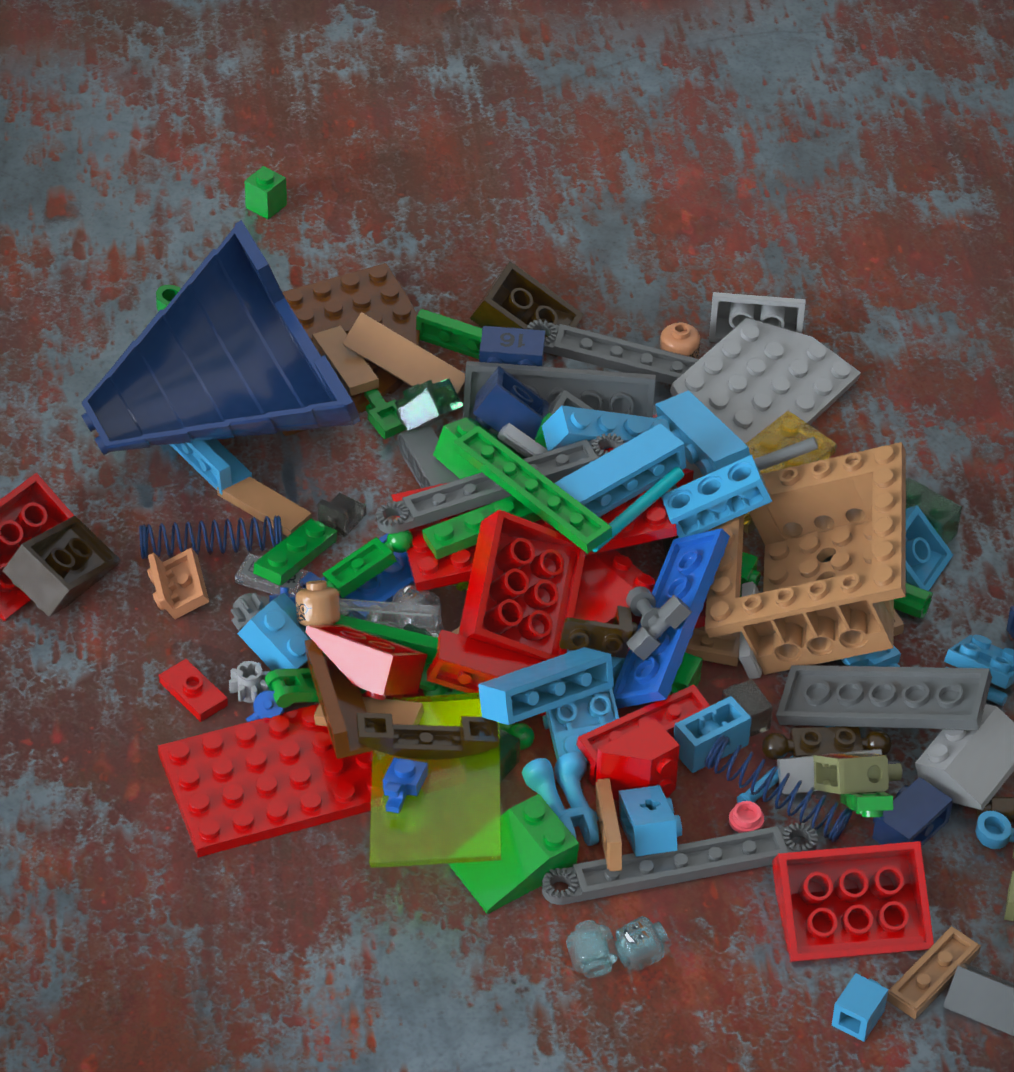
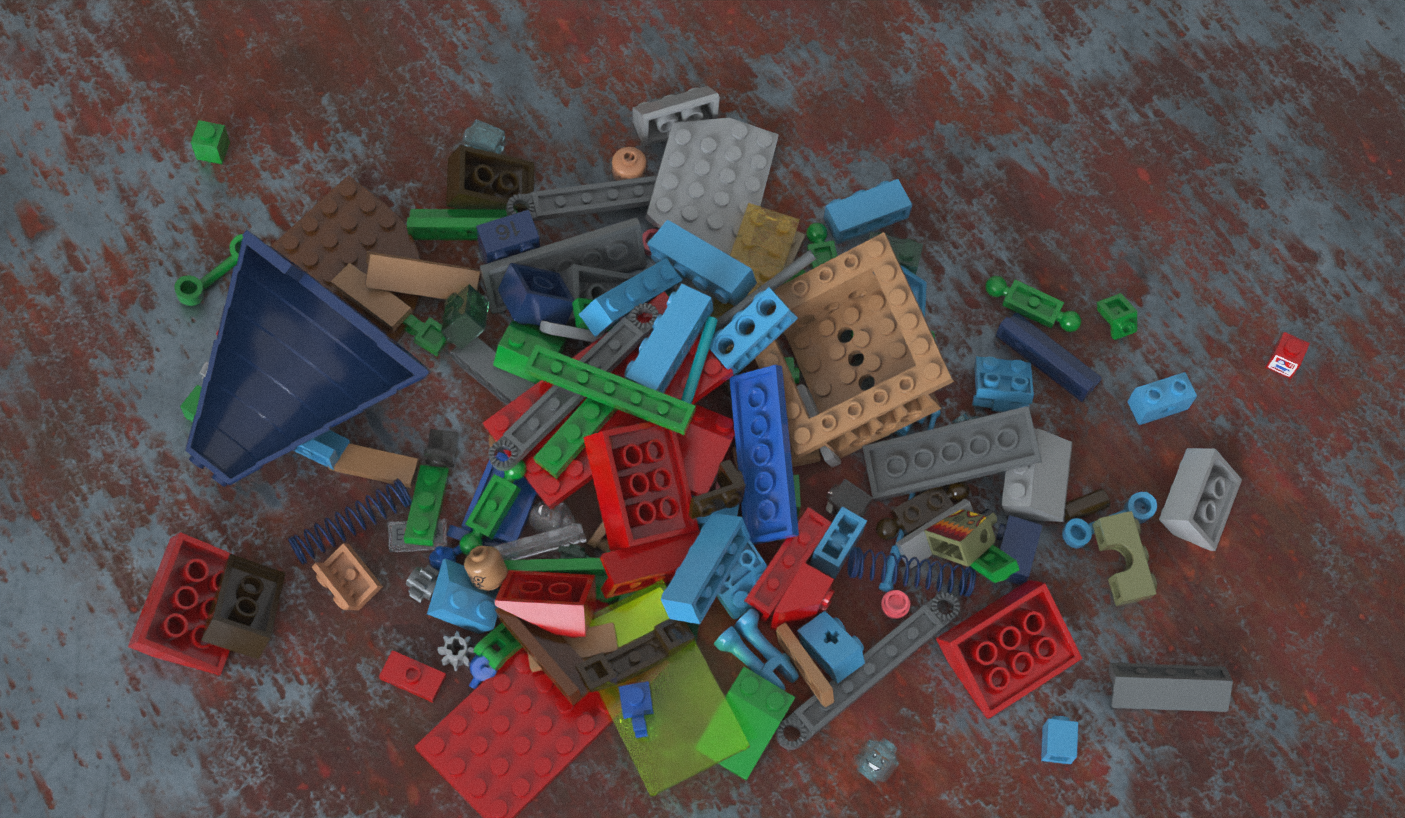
camera: 30 degrees left, 20 degrees up
clear light blue head [566,920,618,978] -> none
dark grey bar [626,586,692,661] -> none
medium nougat tile [887,926,981,1020] -> none
none -> clear light blue brick [462,119,506,154]
none -> dark azure brick [823,179,912,244]

